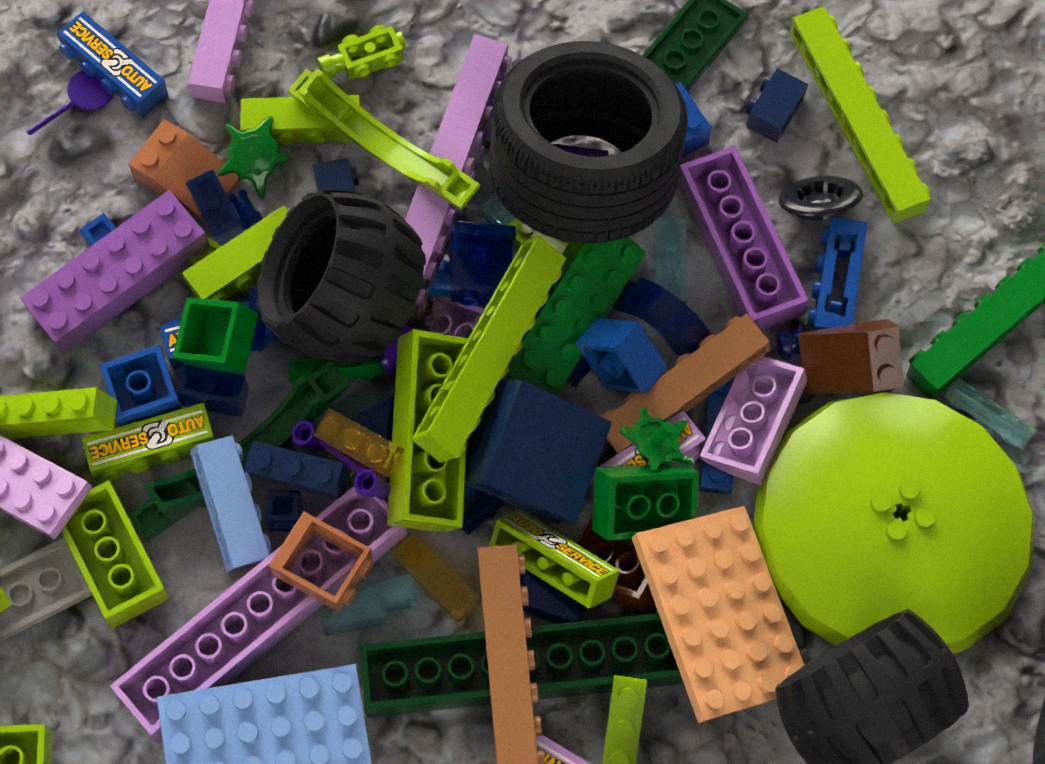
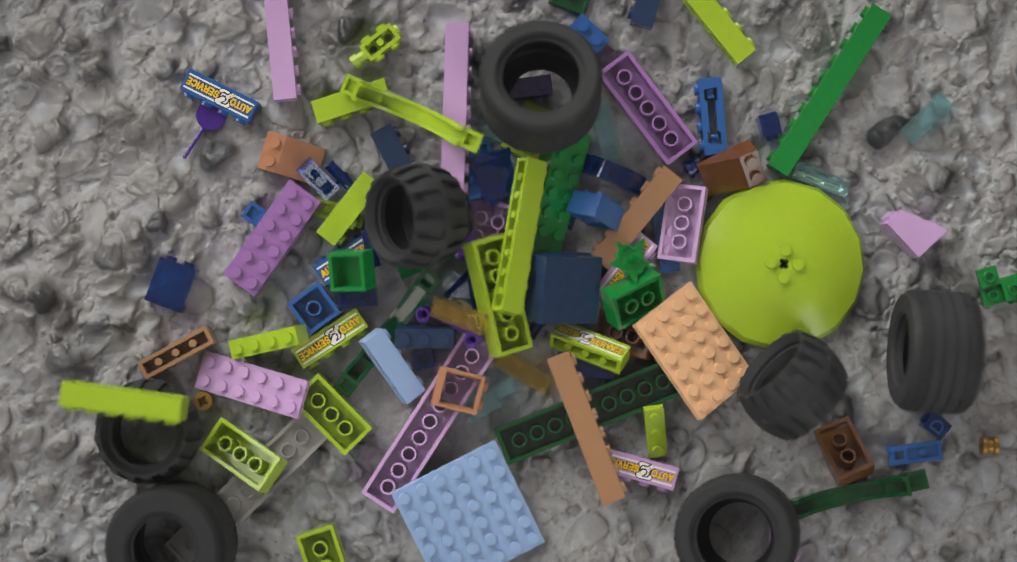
camera: 15 degrees left, 20 degrees up
green piece [217,116,289,198] -> none
black wheel [778,176,863,221] -> none
none -> clear blue brick [755,111,783,142]

